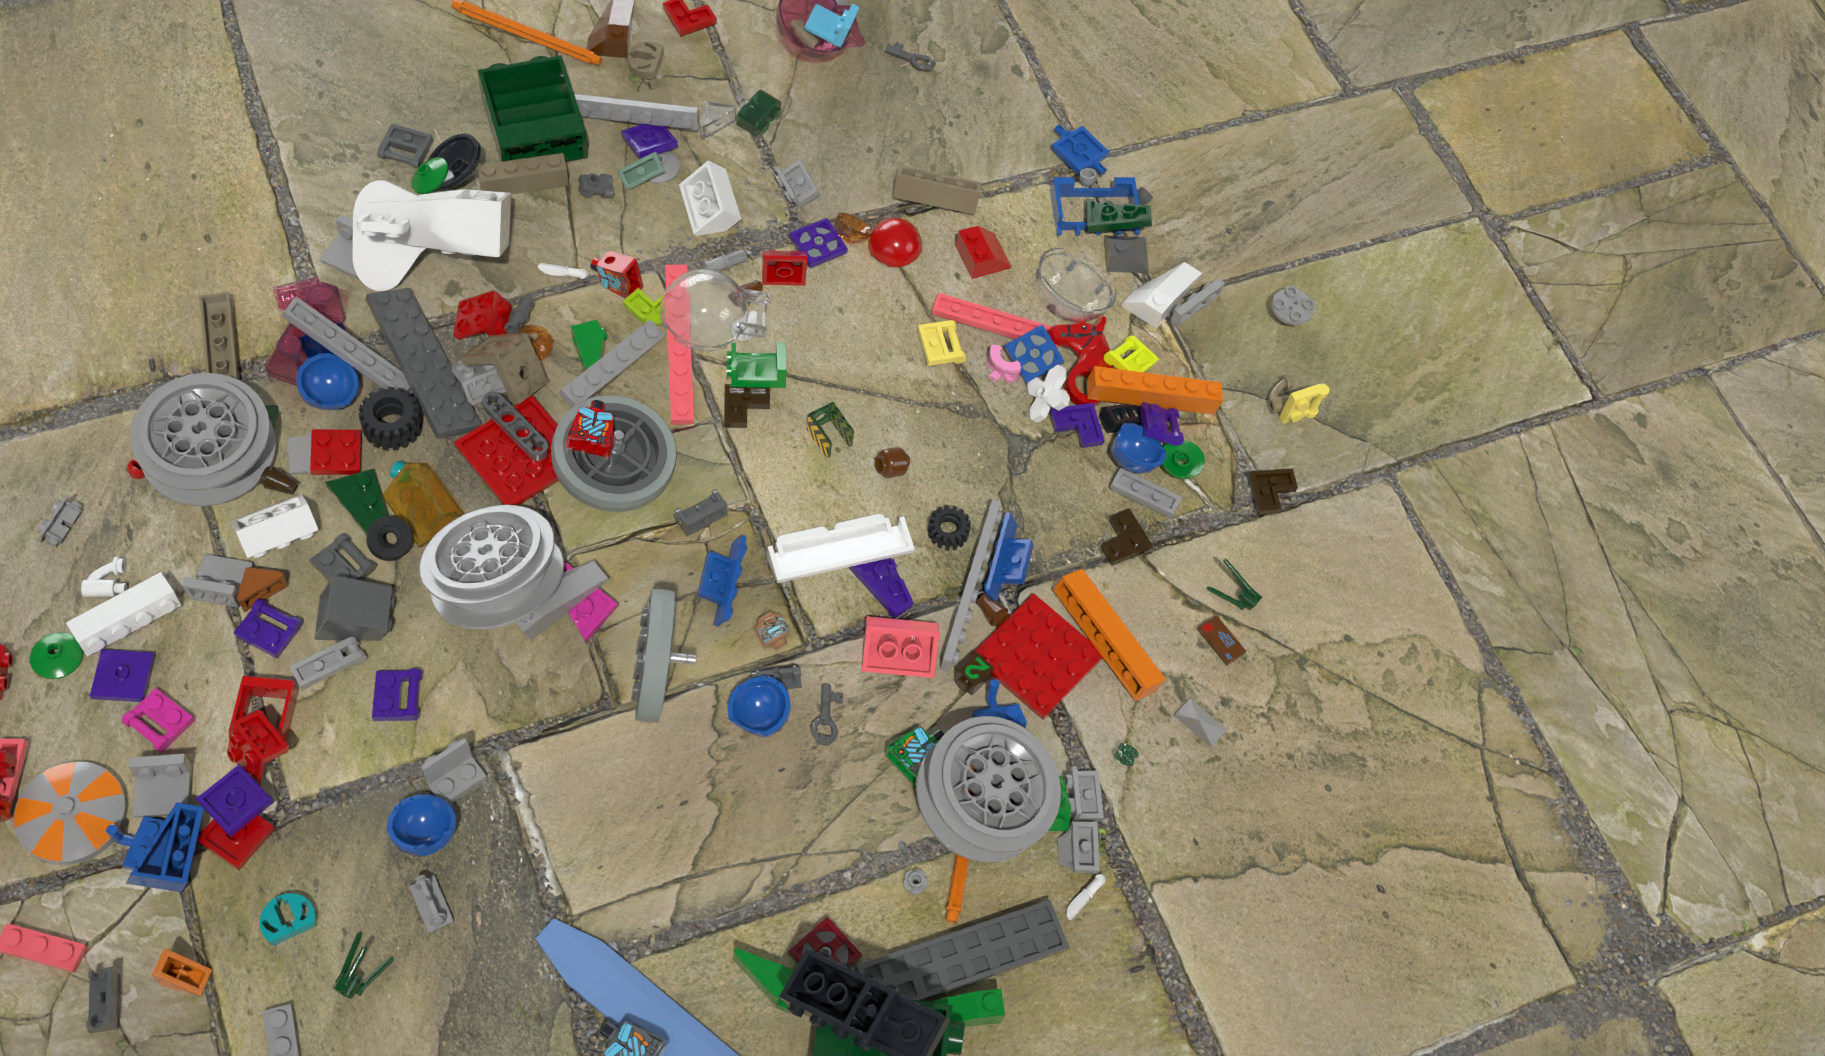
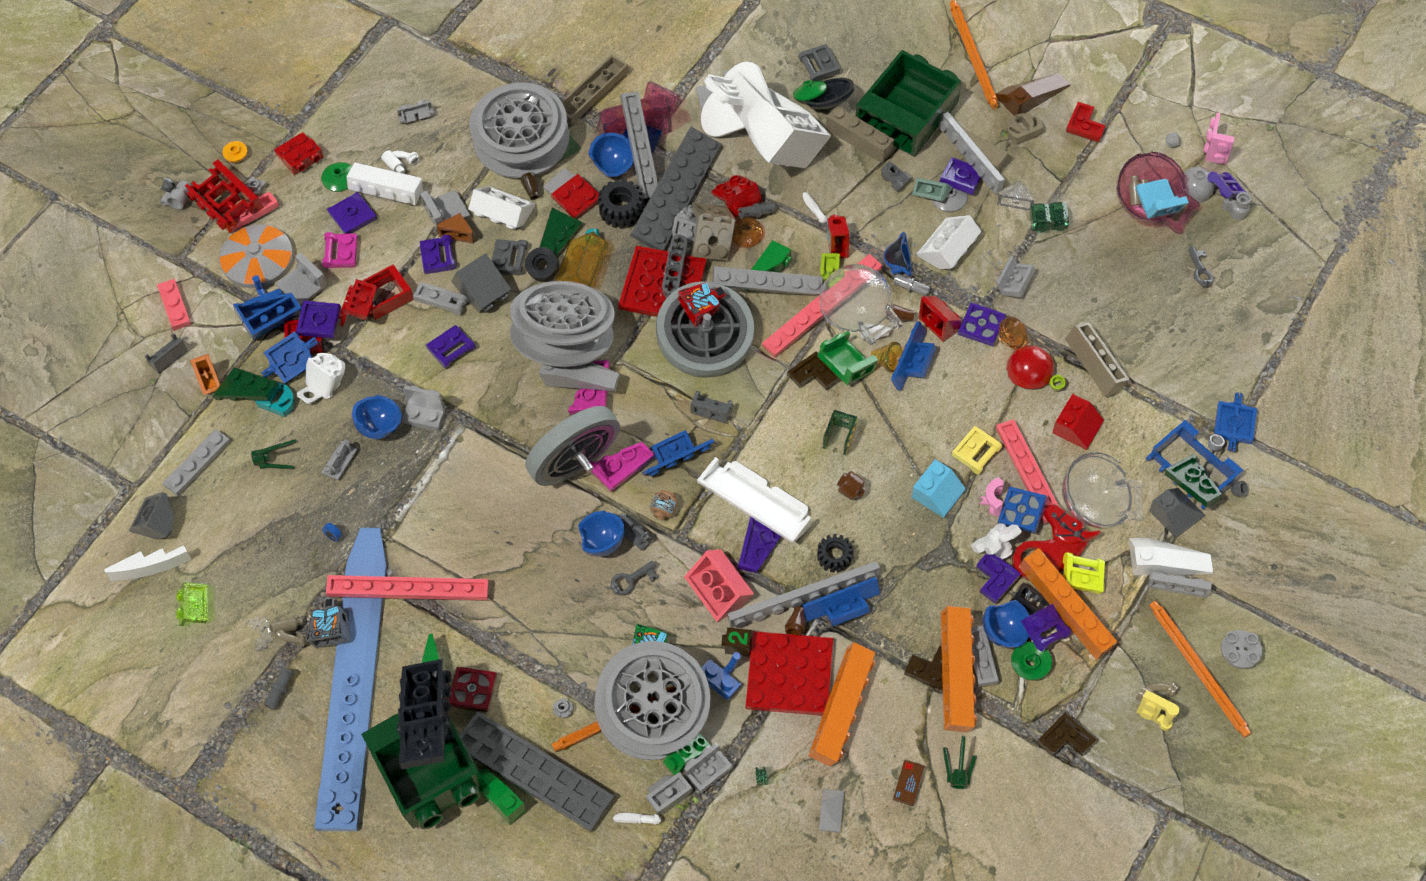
camera: 65 degrees right, 0 degrees up
none -> dark green wing [213,367,279,401]
none -> blue plate [261,332,319,384]
none -> white piece [297,353,345,404]
none -> blue tile [322,523,342,542]
none -> coral plate [326,575,488,600]
none -> dark pink wing [589,442,655,492]
none -> clear yellow hat [870,341,903,373]
none -> hat [884,232,912,277]
none -> blue bracket [891,321,937,391]
none -> medium azure slope [912,459,966,518]
none -> orange brick [941,606,977,732]
none -> lime hinge [1049,375,1066,391]
none -> orange piece [1149,601,1252,738]

